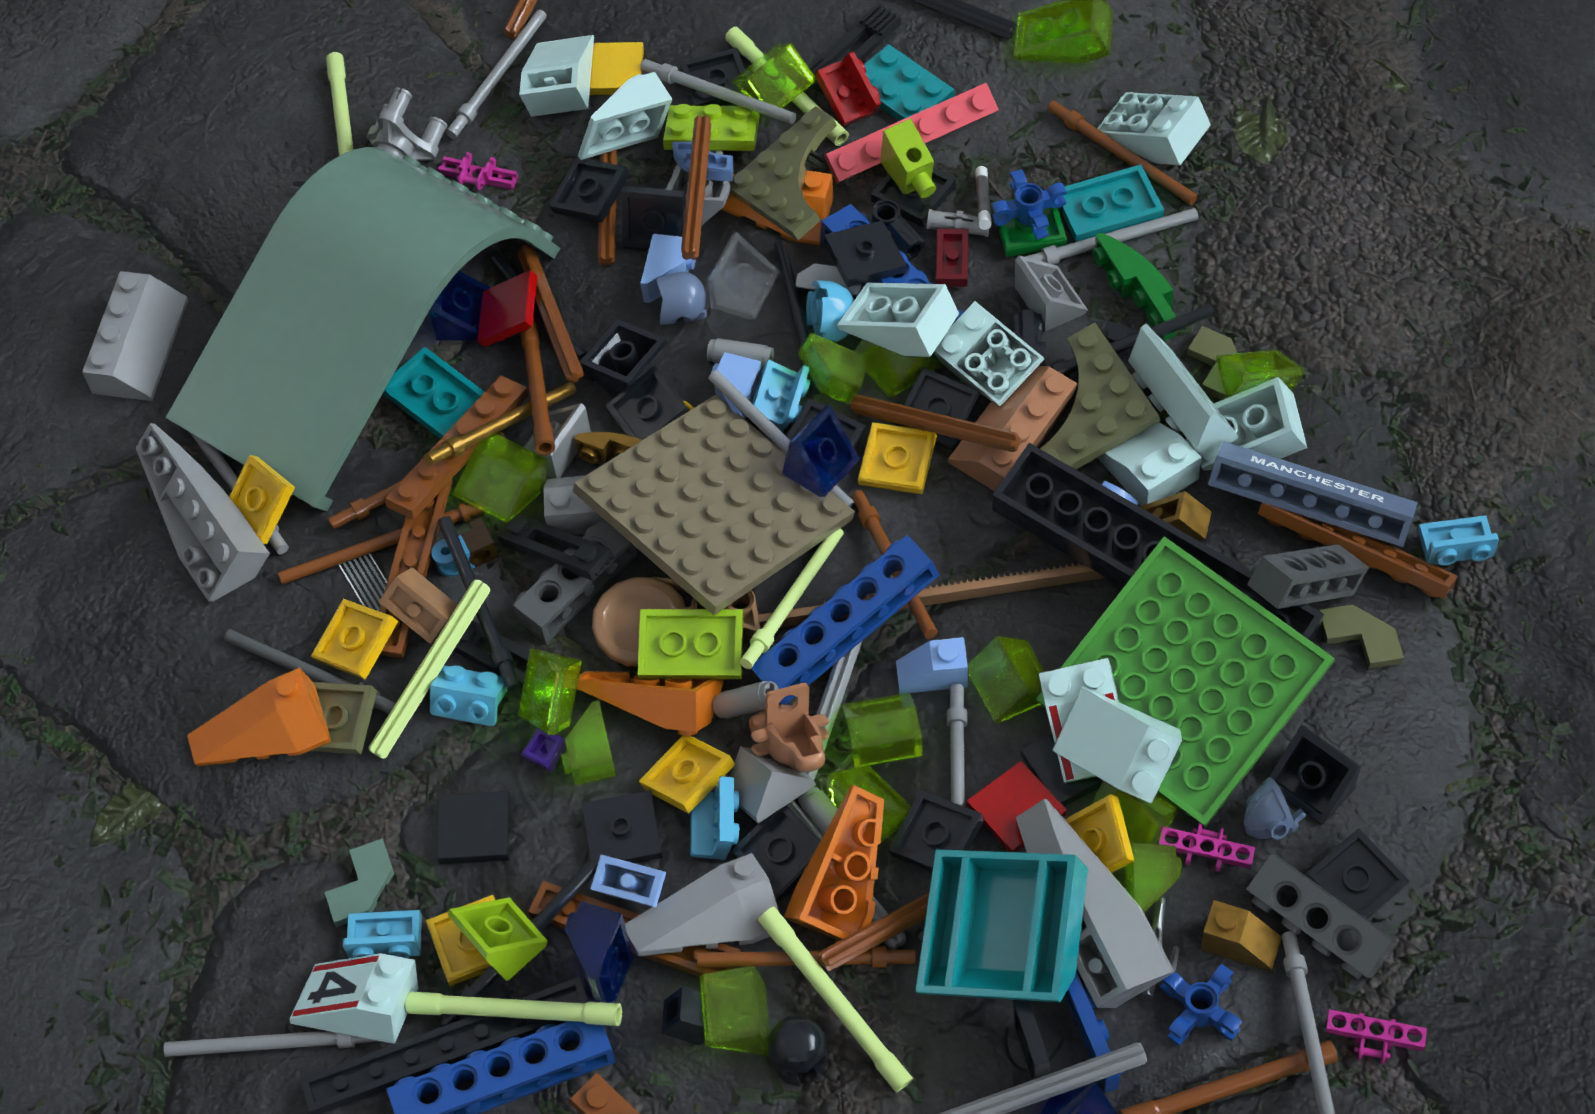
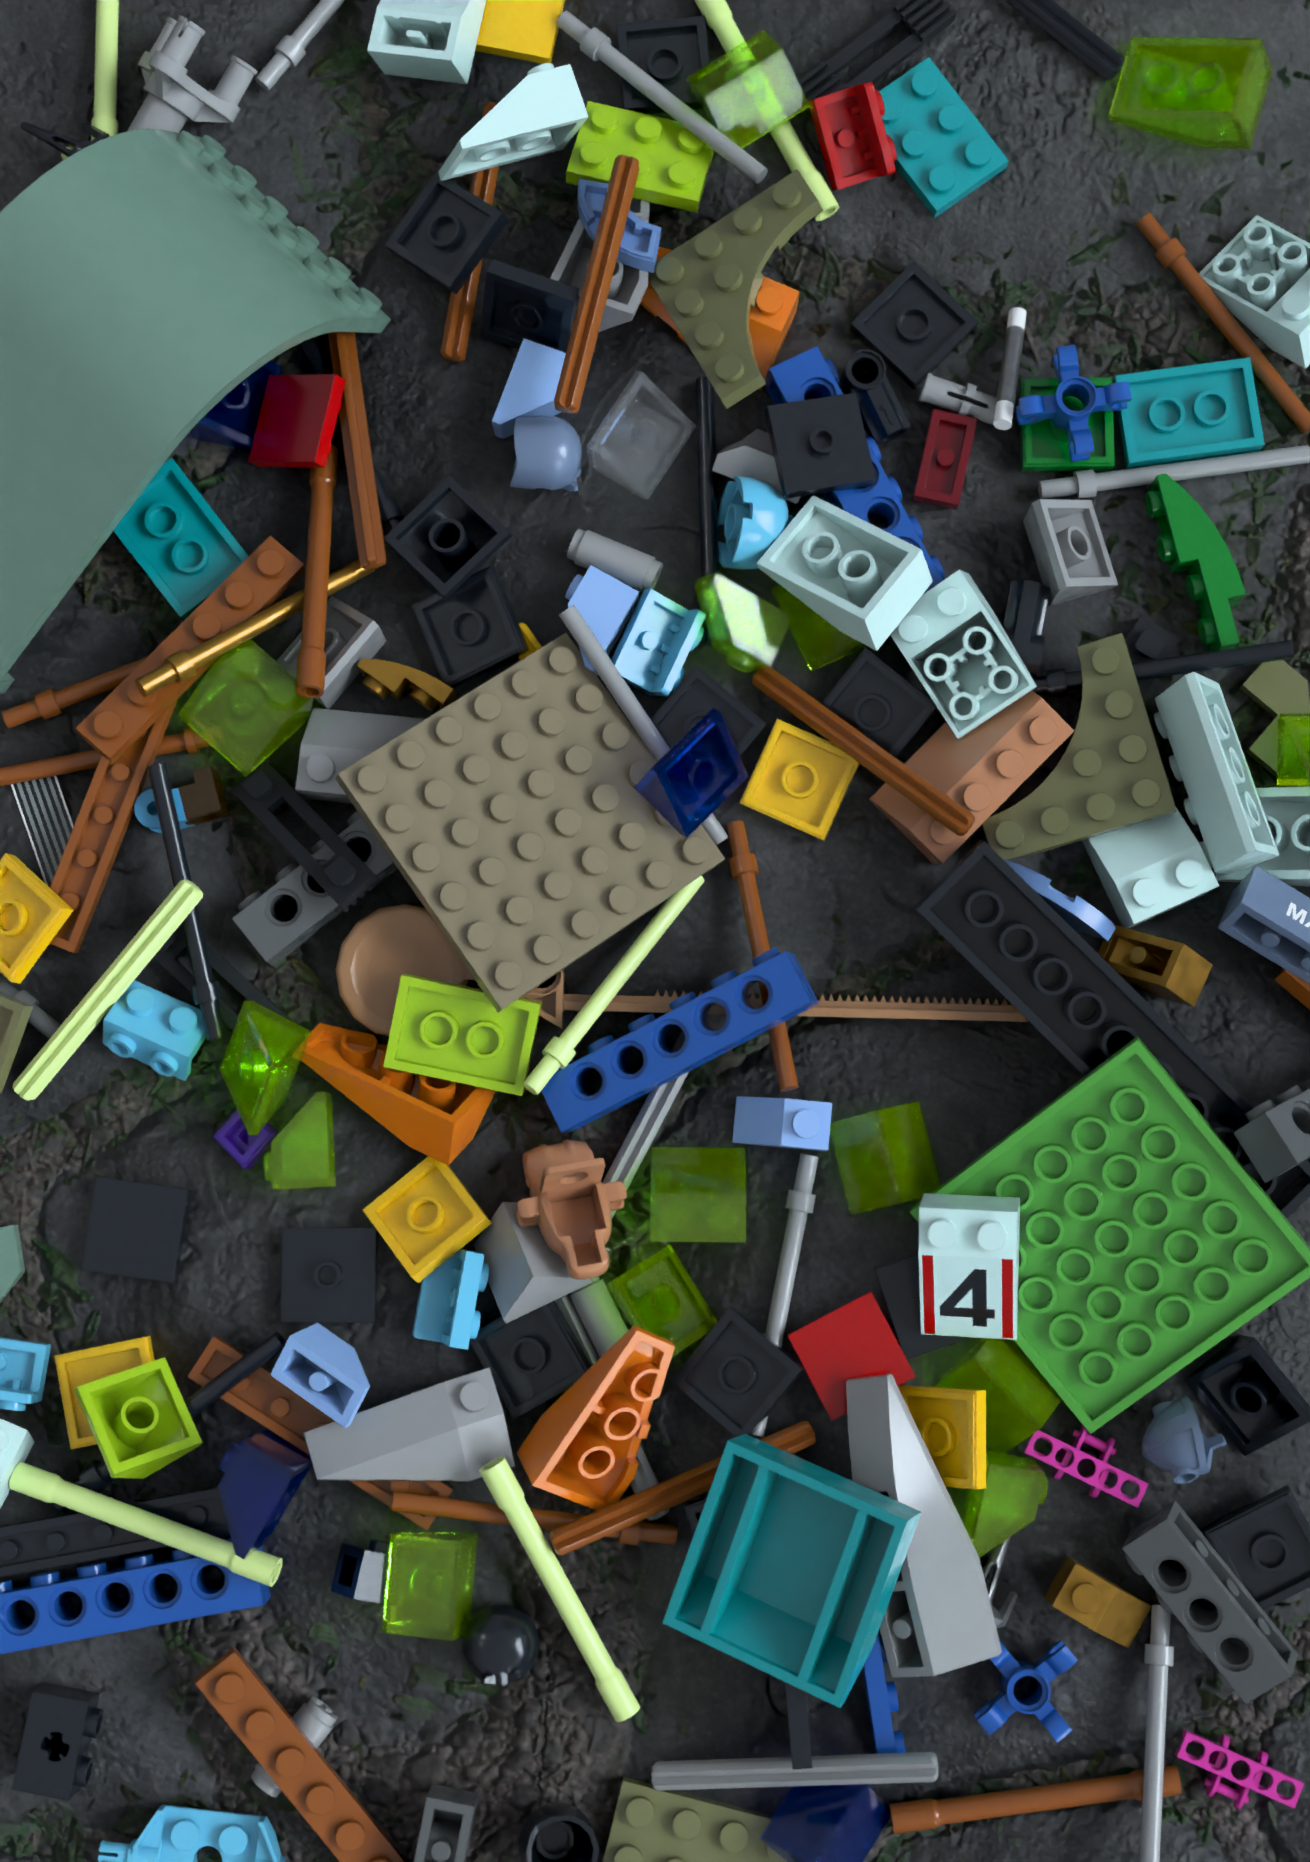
camera: 10 degrees right, 25 degrees up
medium nougat panel [379,568,458,644] -> none
dark pink piece [438,152,518,190] -> none
light grey piece [713,681,779,719] -> none
coral plate [824,83,999,184] -> none
lime torso [880,118,936,198] -> none
light aqua slope [1053,686,1182,804] -> none

